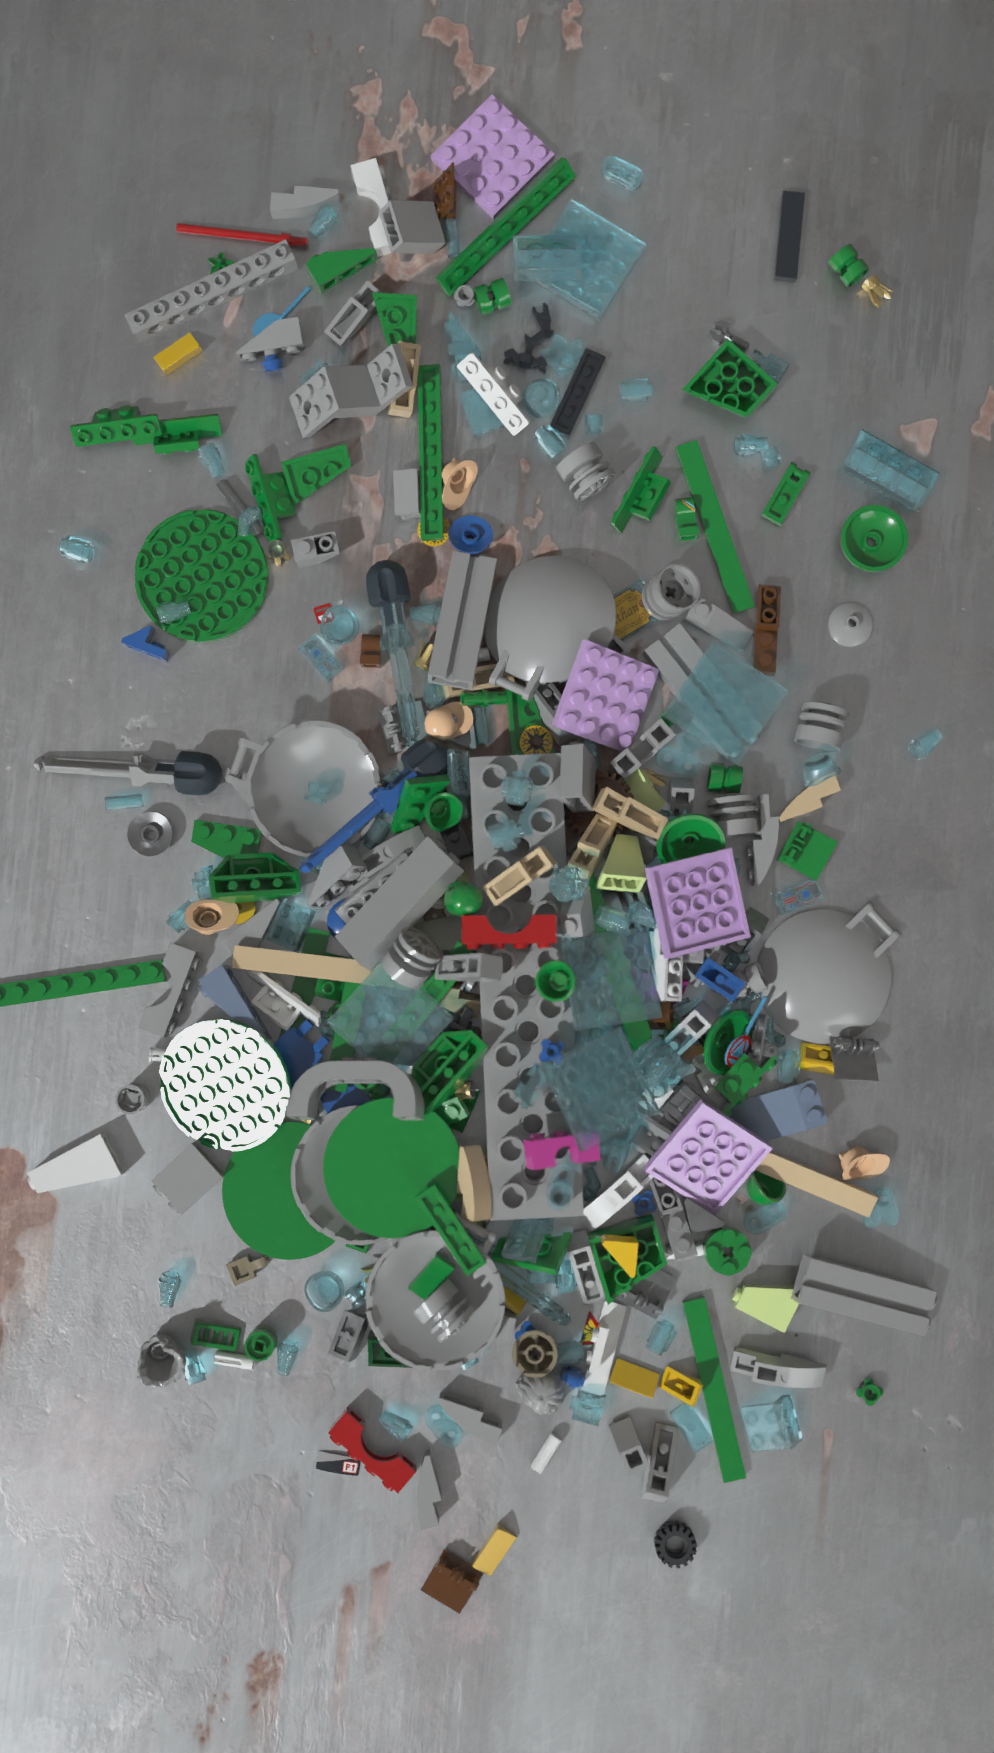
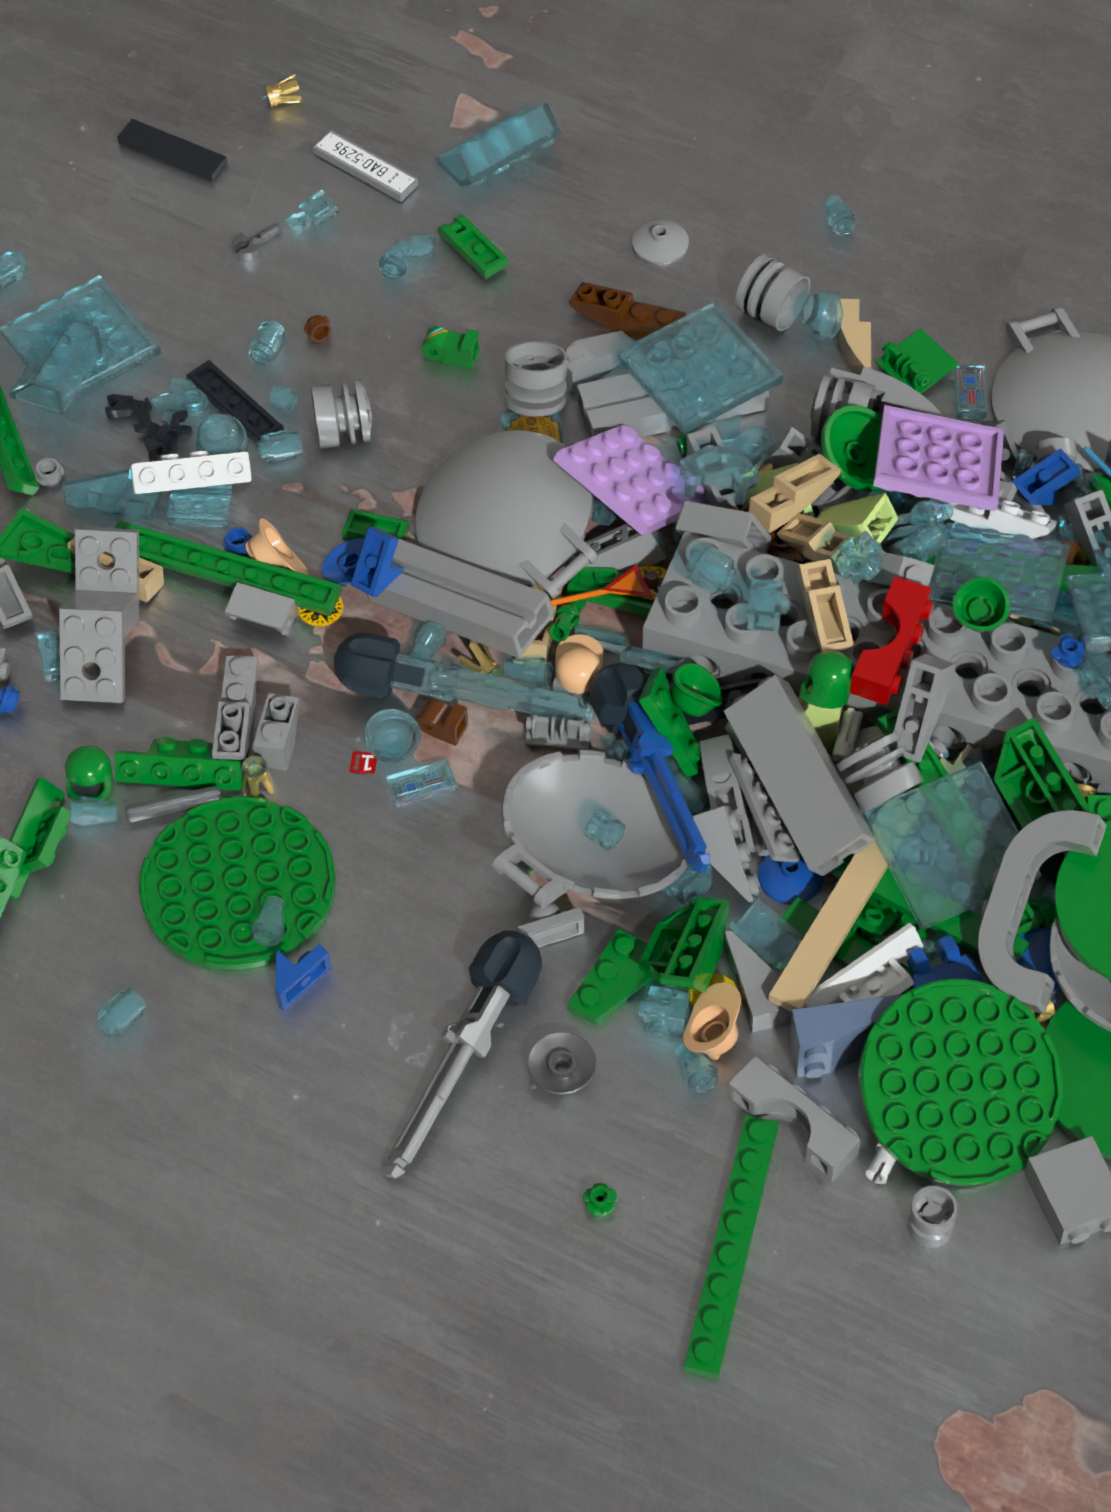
camera: 65 degrees left, 30 degrees down
white slope [27,1132,125,1193] -> none
clear light blue hinge [105,794,143,810] -> none
clear light blue arm [238,506,262,536] -> none
green wing [281,444,352,506] -> none
green wheel [473,277,512,316] -> none
green bracket [611,446,671,533] -> none
green tile [675,440,755,615] -> none
green wedge [682,339,778,418] -> none
green wheel [707,762,743,794] -> none
green wheel [828,243,870,288] -> none
green dish [840,505,908,572] -> none
none -> green helmet [65,745,114,807]
none -> light grey slope [212,656,259,760]
none -> blue plate [223,528,252,556]
none -> reddish brown plate [304,315,332,342]
none -> tile [313,130,418,202]
none -> green tile [342,509,409,540]
none -> blue slope [351,527,404,597]
none -> orange piece [550,564,653,606]
none -> green plate [583,1183,617,1217]
none -> clear light blue piece [680,445,759,505]
none -> white piece [831,708,863,763]

